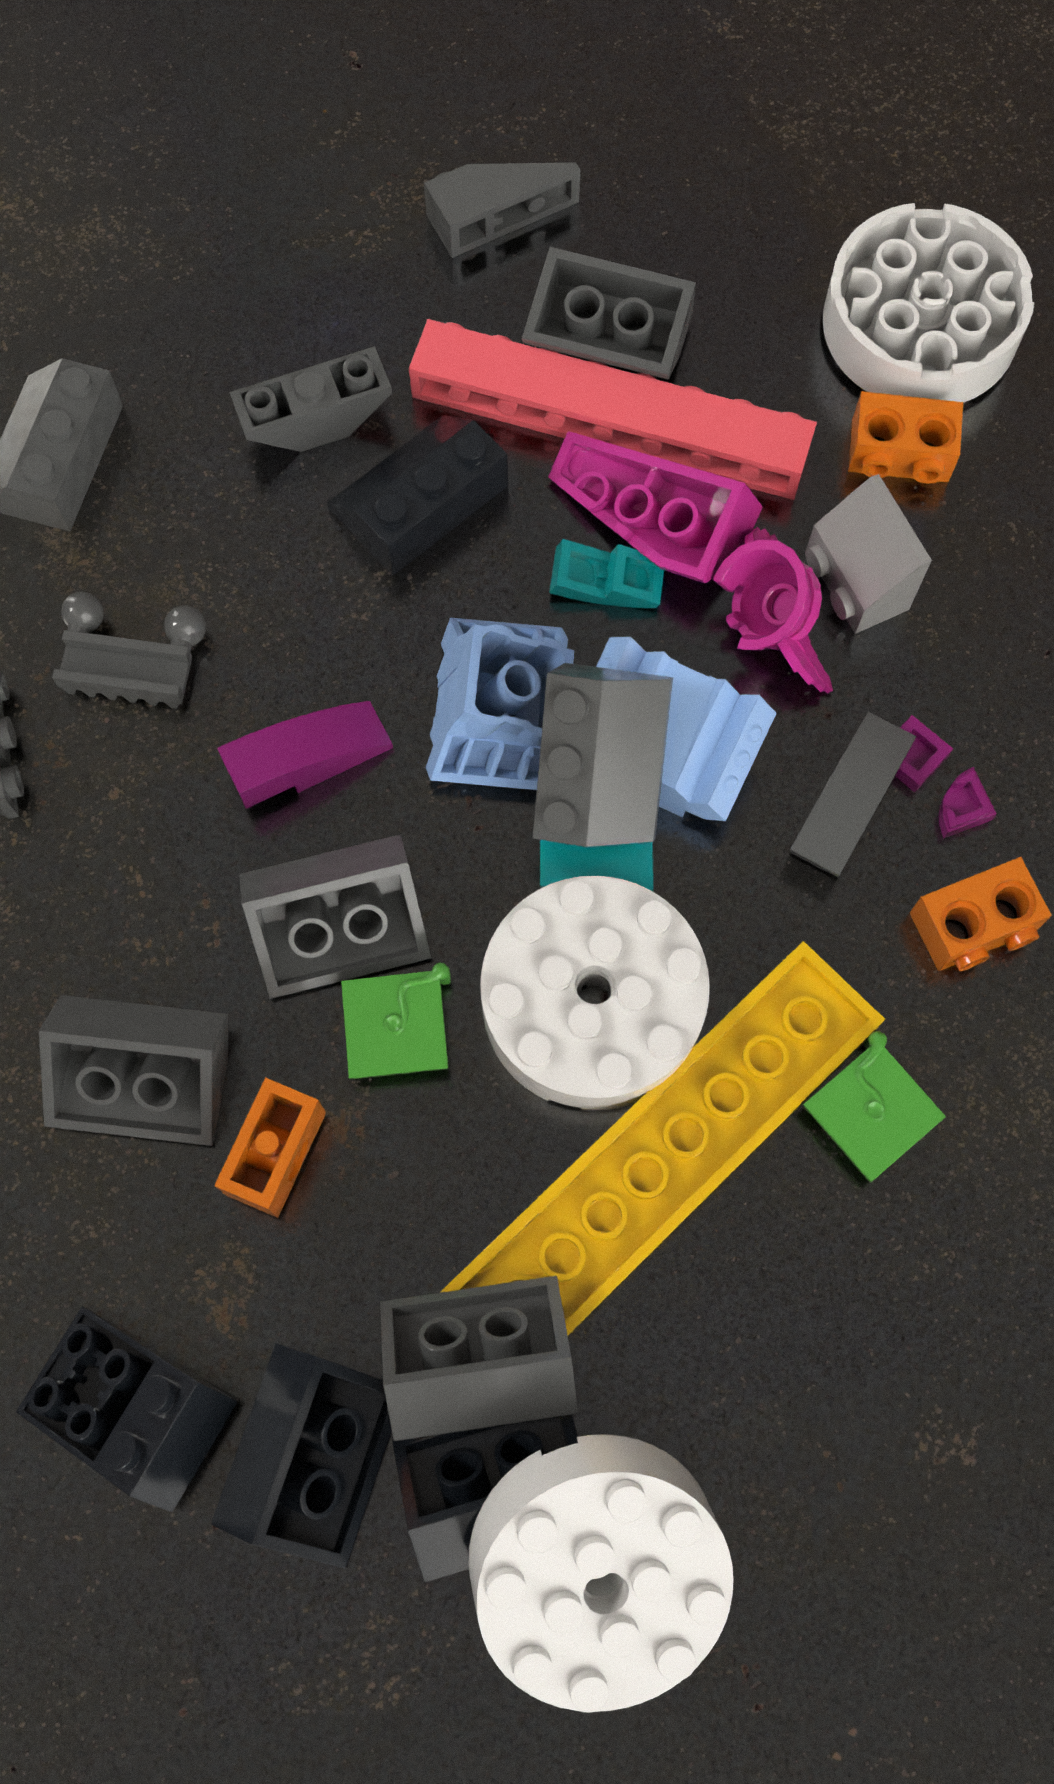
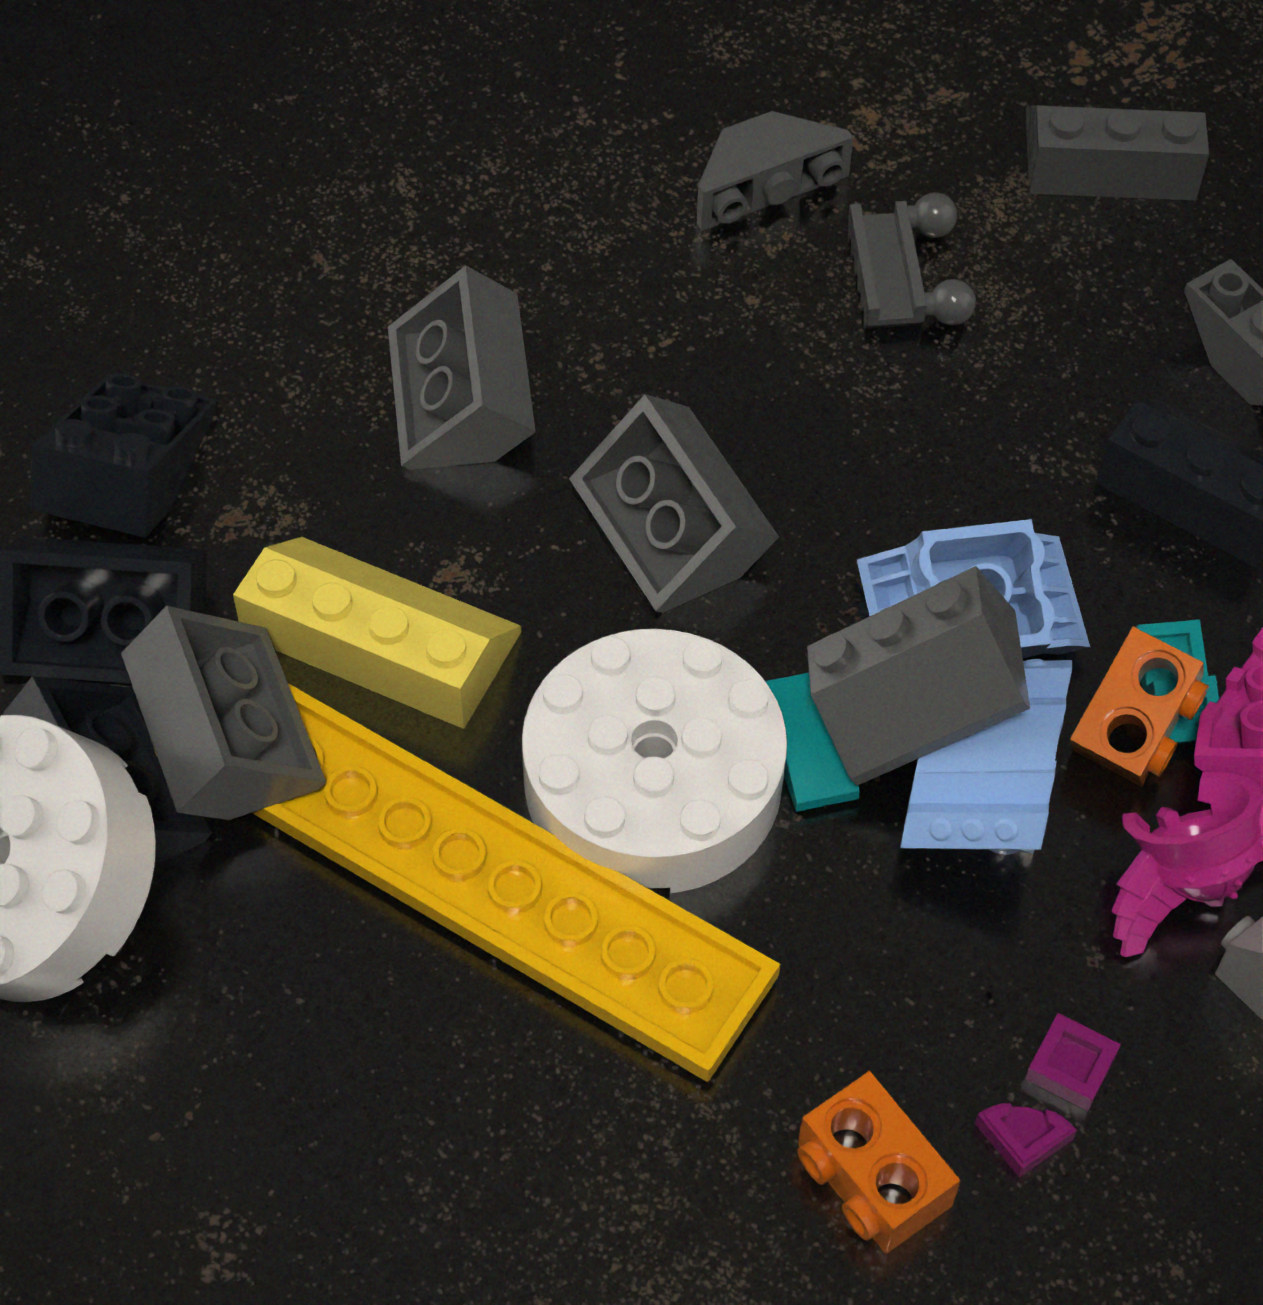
camera: 75 degrees right, 15 degrees down
orange brick [214,1077,326,1218] -> none
magenta slope [217,700,393,809] -> none
bright green hat [341,962,451,1080] -> none
dark grey slope [790,712,916,878] -> none
bright green hat [803,1031,946,1182] -> none
none -> light yellow slope [233,537,521,729]
none -> orange brick [1070,627,1209,787]

